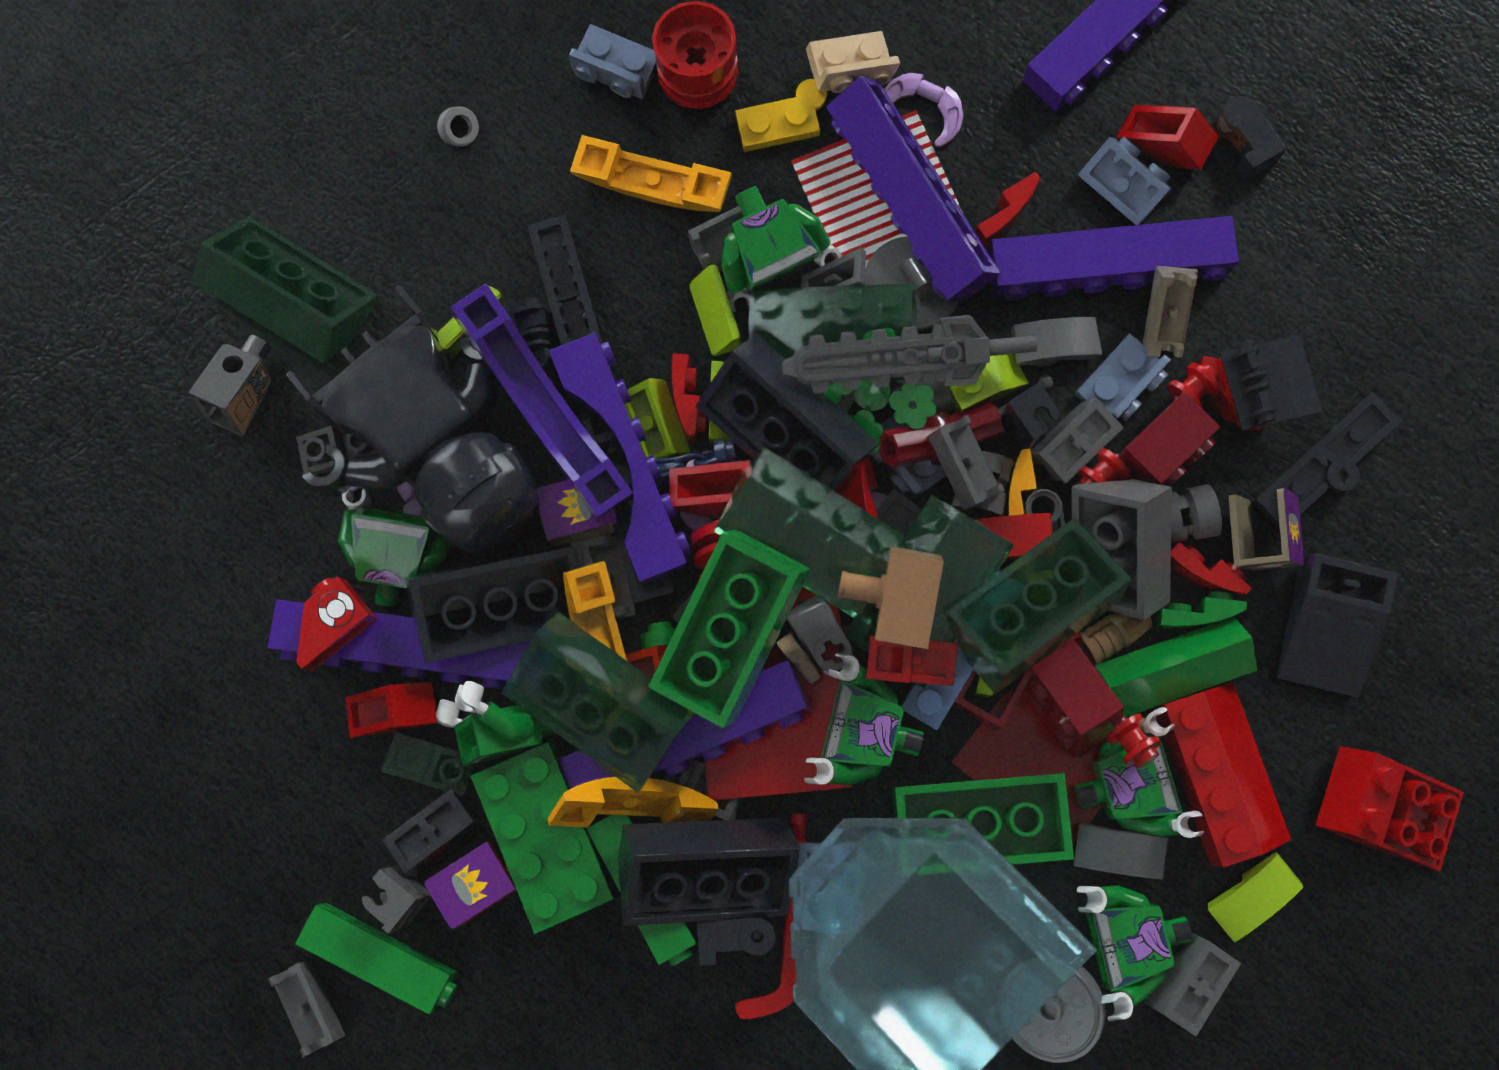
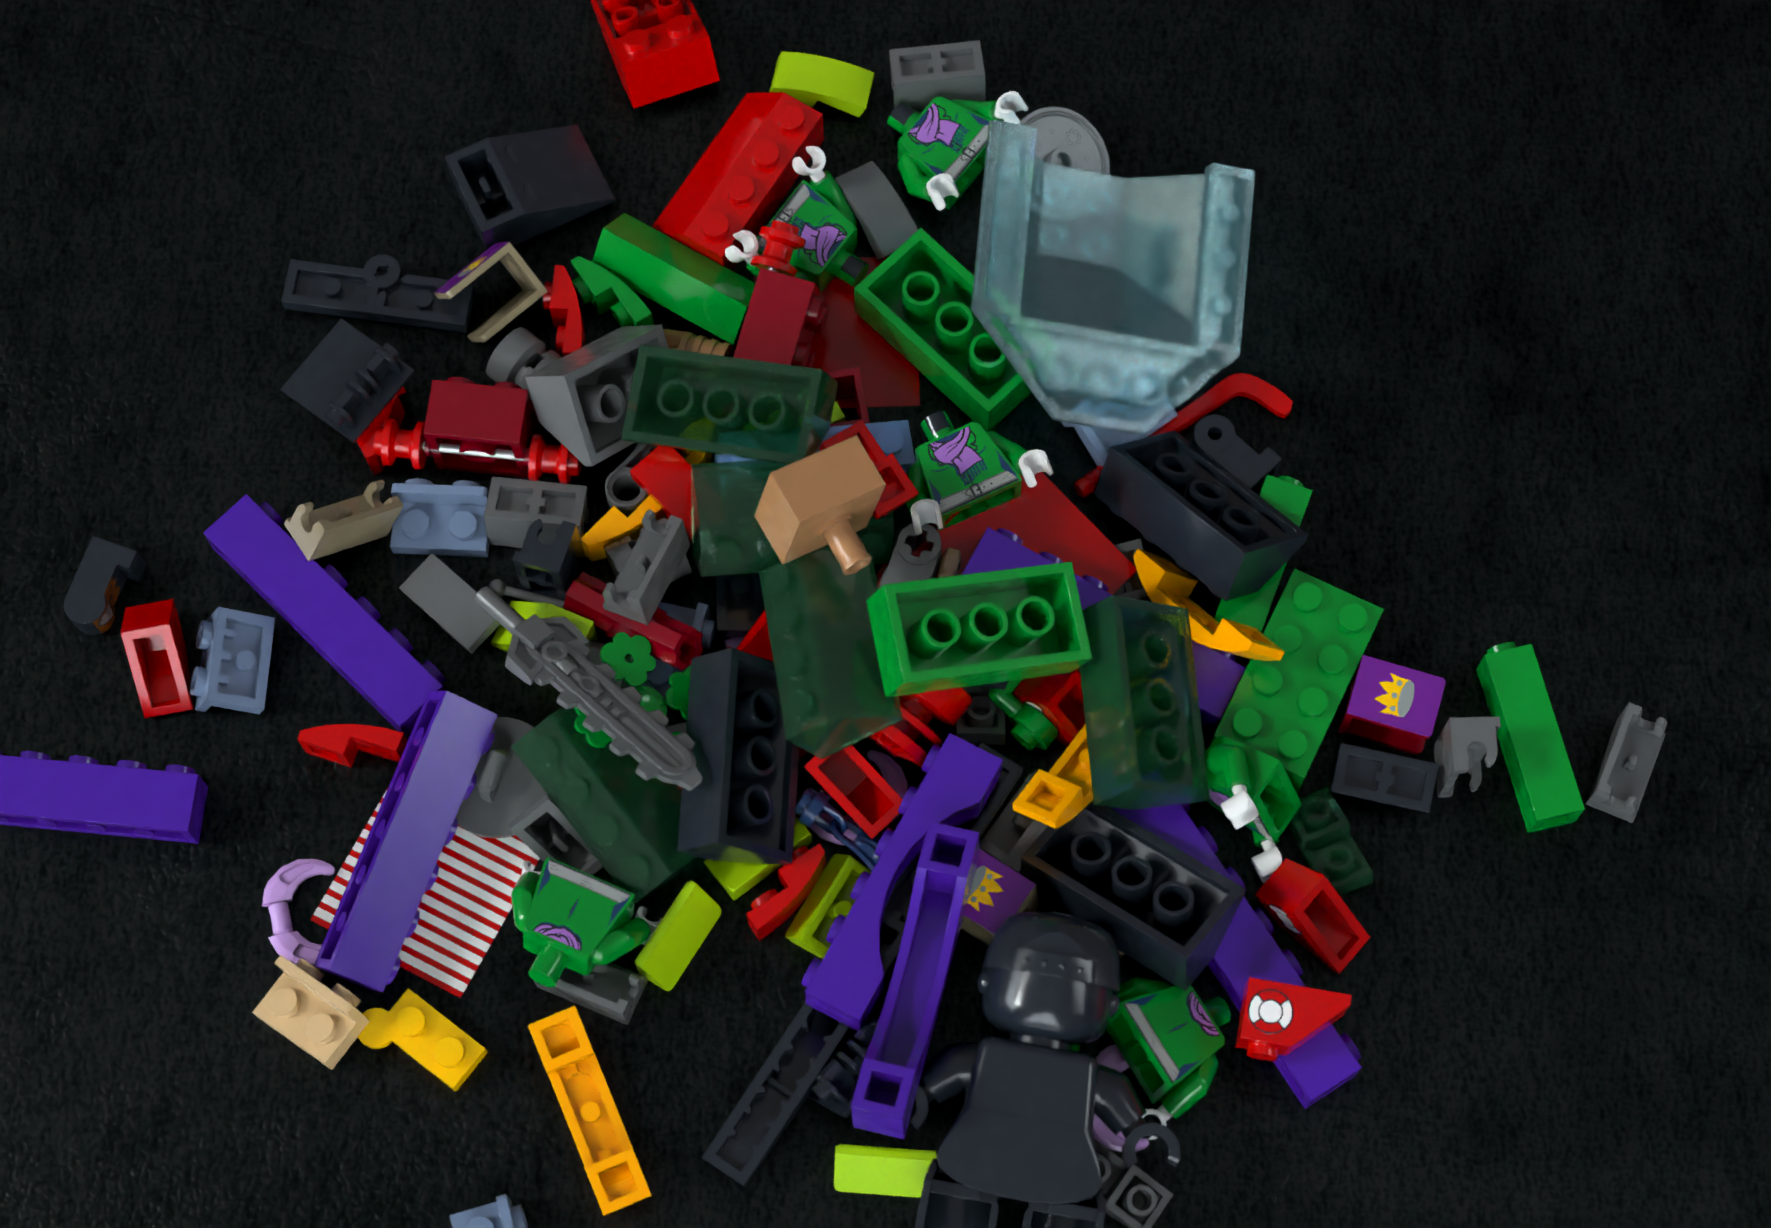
camera: 135 degrees left, 10 degrees down
red wheel [652,1,738,109] -> none

